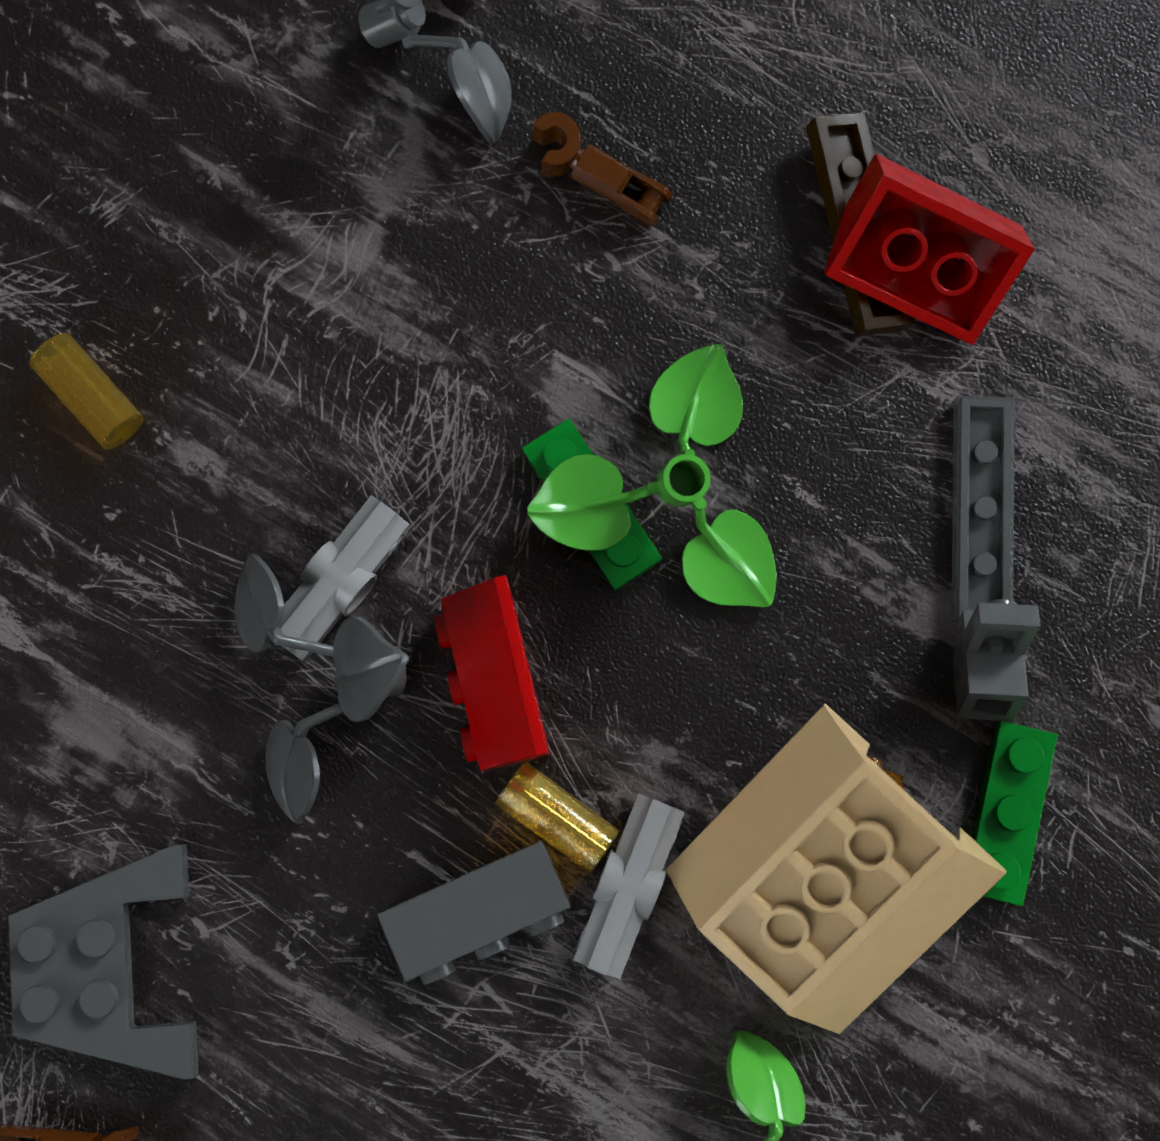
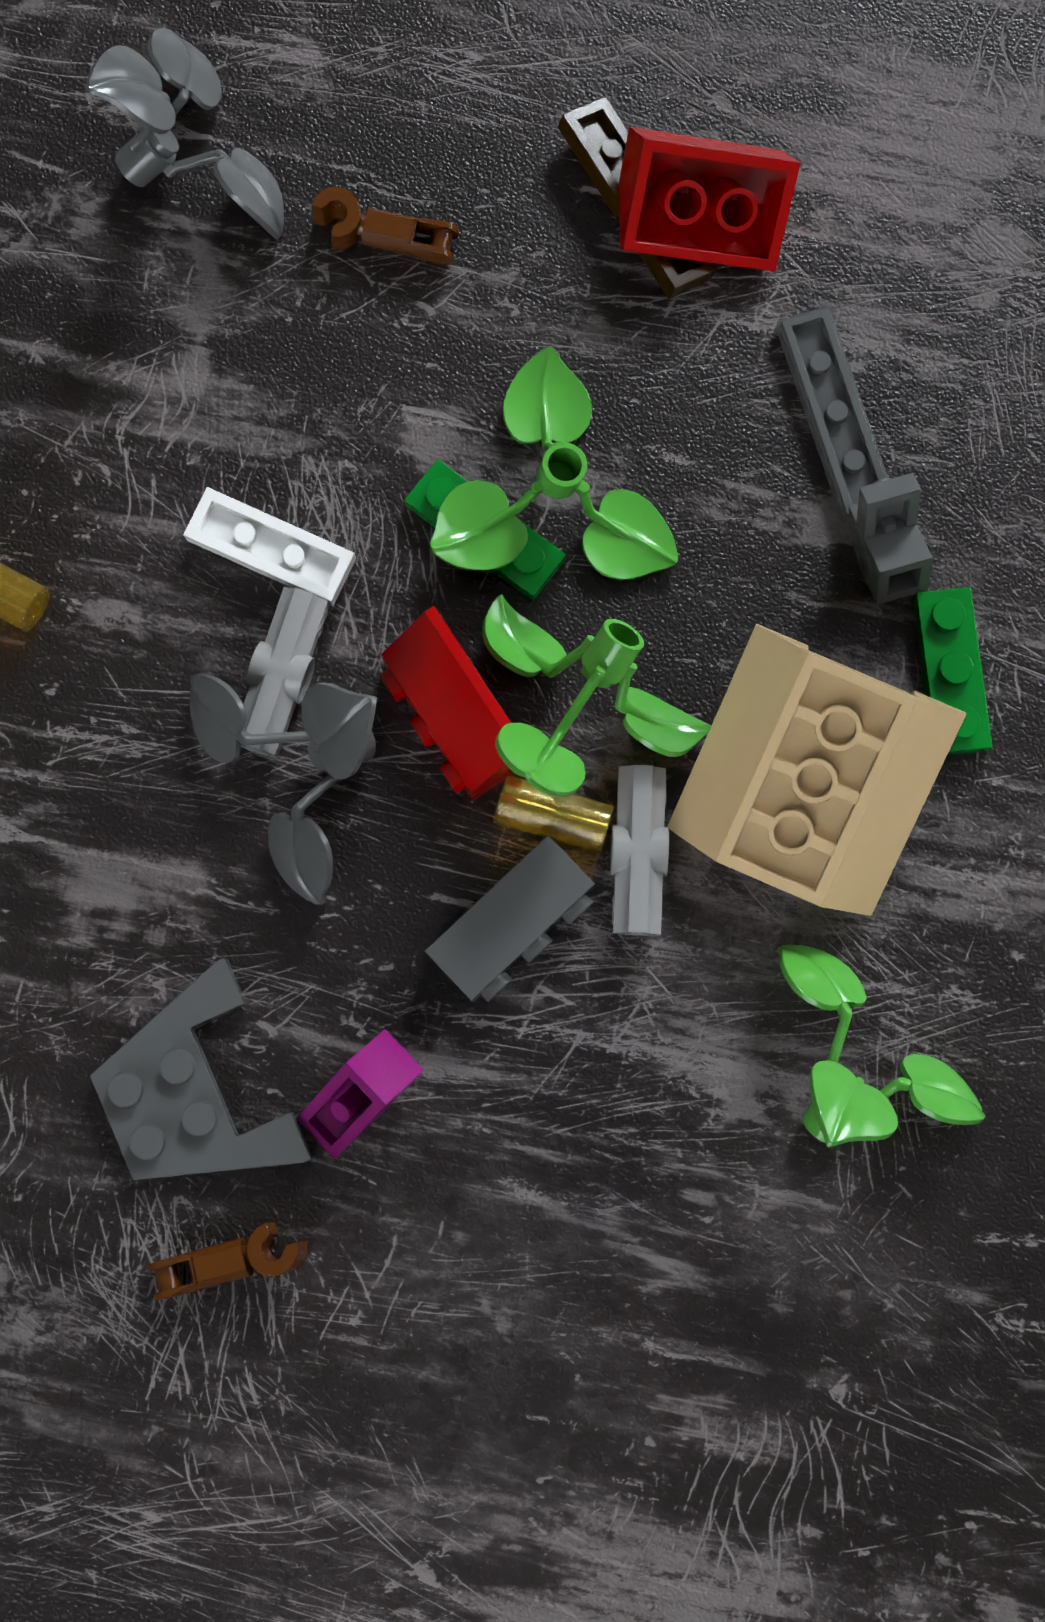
camera: 20 degrees left, 0 degrees up
none -> white plate [183,487,356,606]
none -> magenta slope [296,1029,424,1159]
none -> bright green plant [482,594,711,797]

